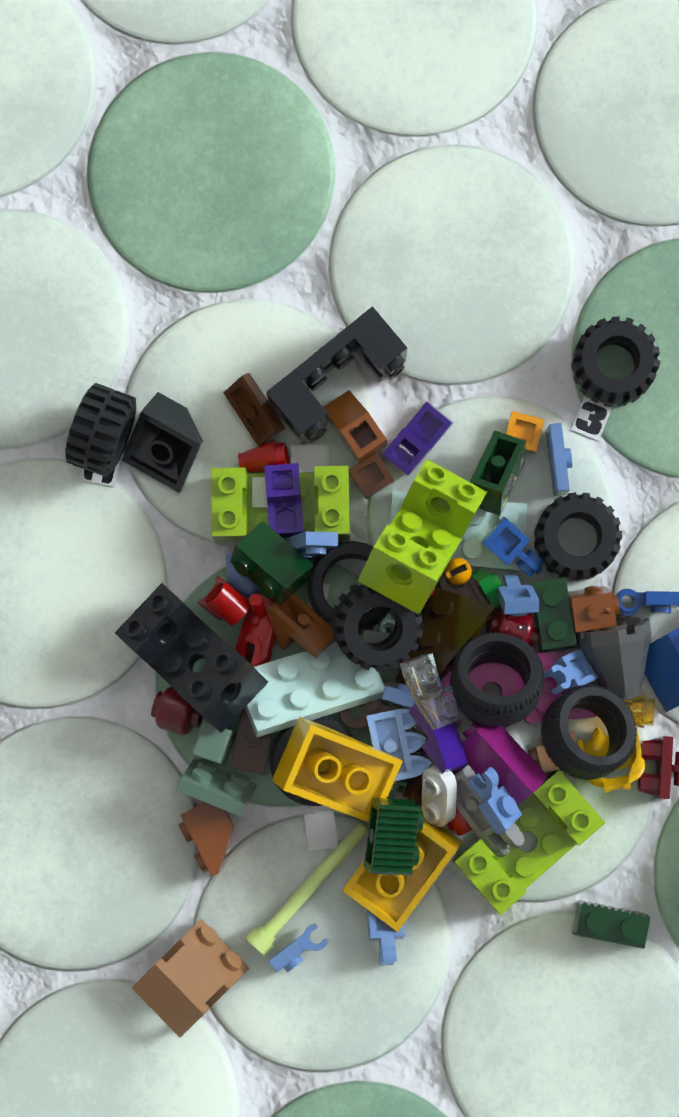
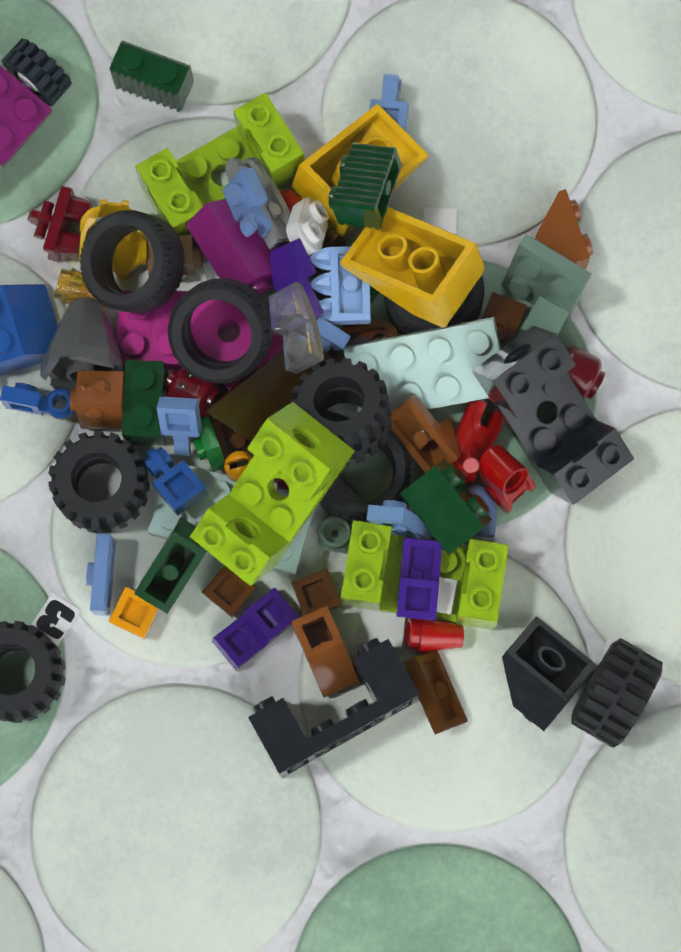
camera: 170 degrees left, 5 degrees down
medium nougat piece [132,919,249,1038] -> none
yellowish green piece [245,822,368,956] -> none
medium blue plate [268,924,329,972] -> none
medium blue plate [544,649,598,694] -> none
none -> reddish brown plate [202,565,257,618]
none -> sand green plate [316,515,352,553]

